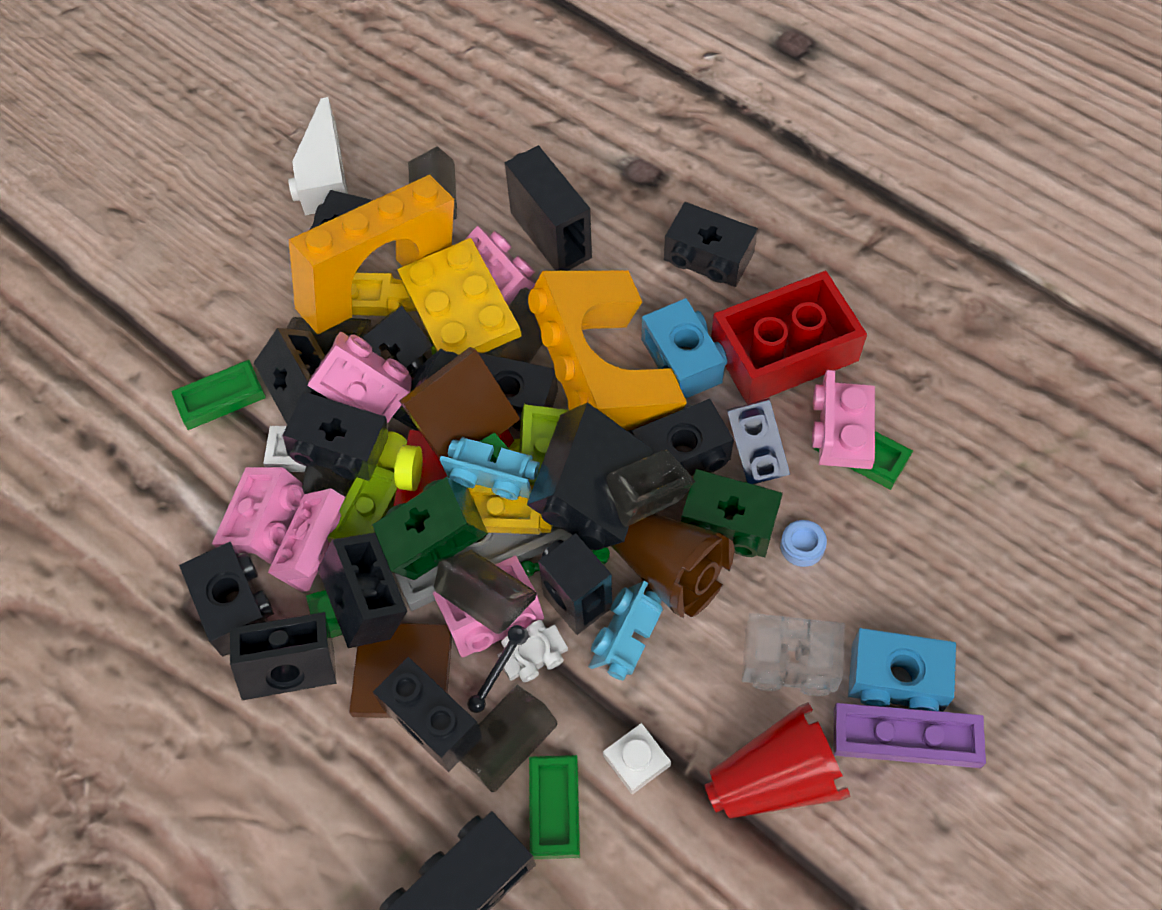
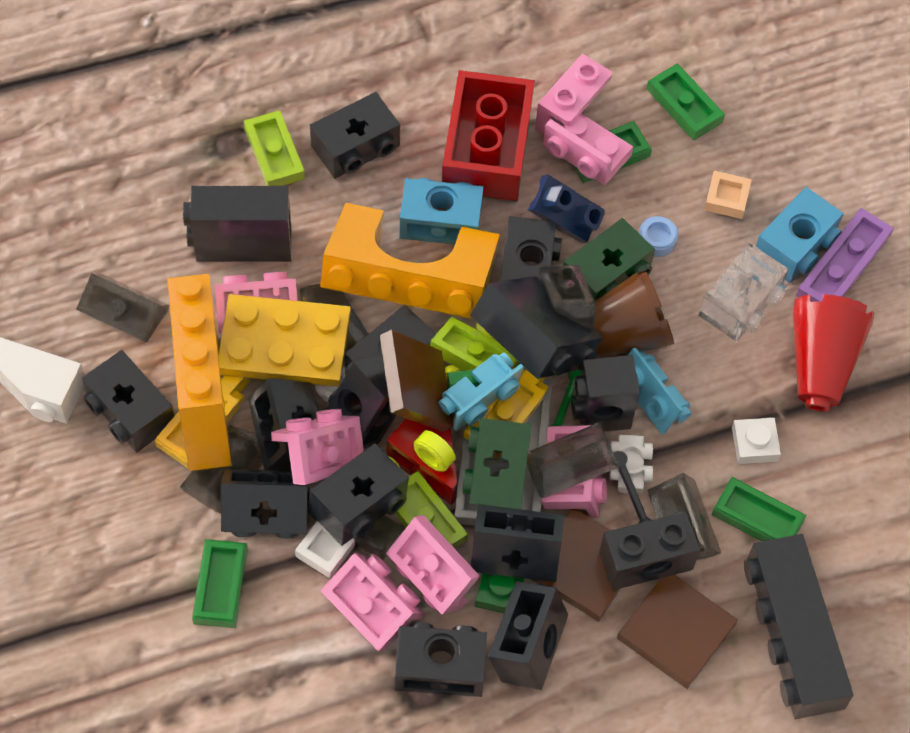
camera: 65 degrees left, 0 degrees up
none -> lime plate [244,110,305,186]
none -> bright pink bracket [535,54,612,135]
none -> reddish brown tile [617,575,738,689]
none -> green plate [647,63,725,141]
none -> light nougat plate [704,171,752,219]

